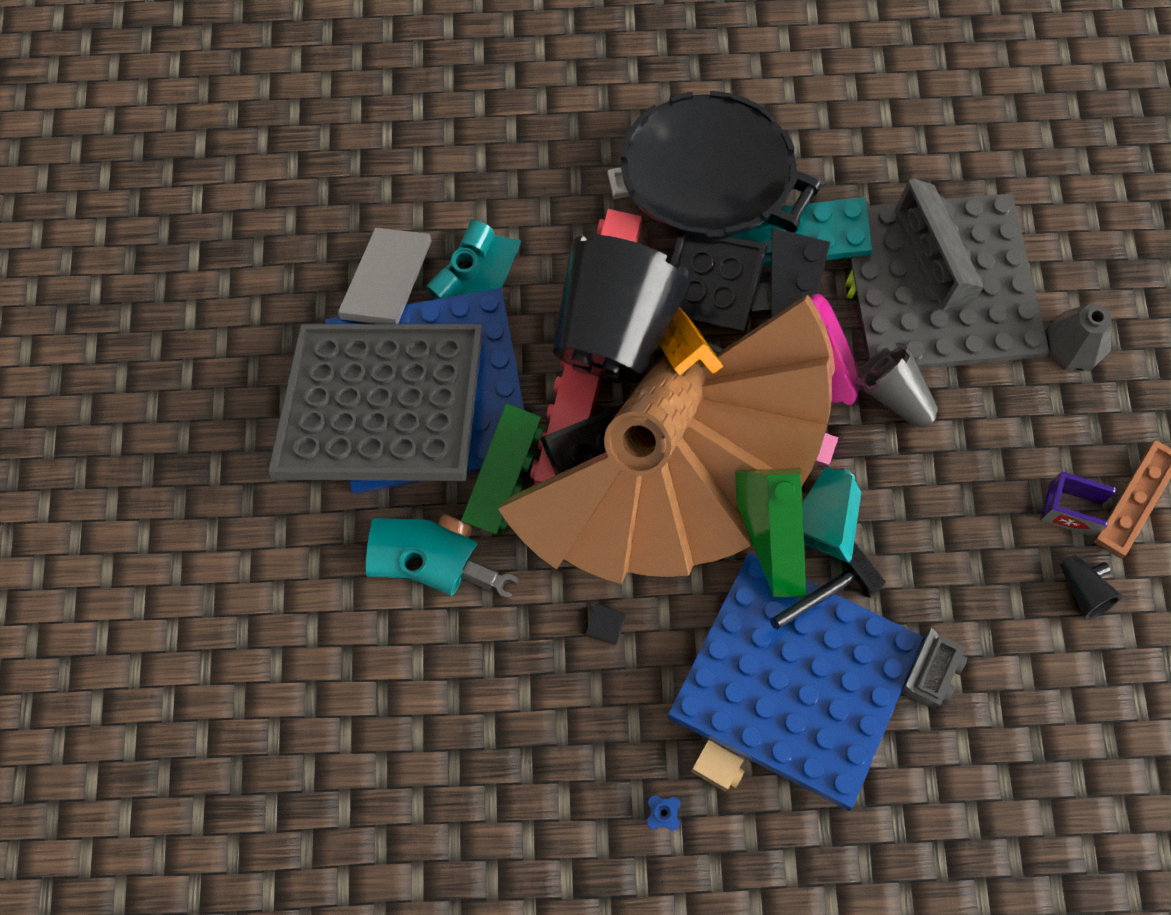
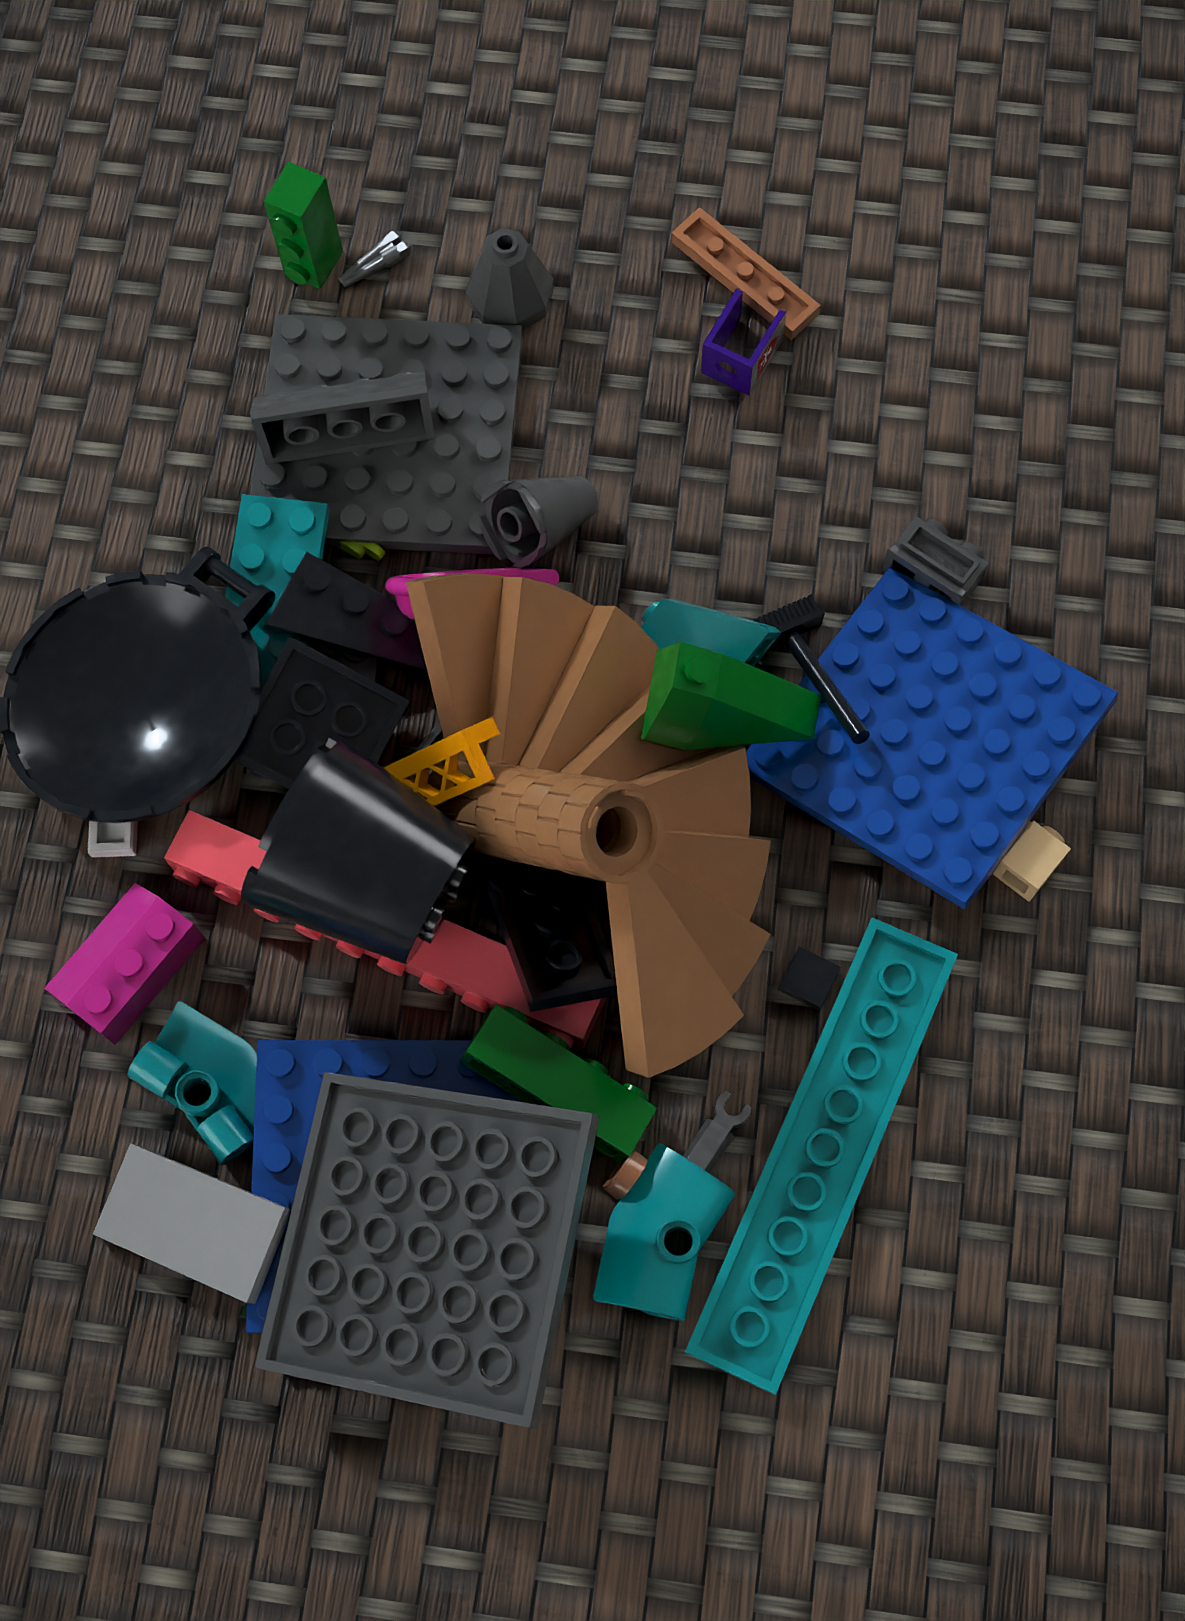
camera: 80 degrees left, 0 degrees up
blue plate [647,795,681,831] -> none
black piece [1060,555,1122,620] -> none
none -> dark pink slope [44,883,205,1045]
none -> green brick [263,162,343,289]
none -> flat silver piece [338,231,412,287]
none -> teal plate [685,917,958,1395]

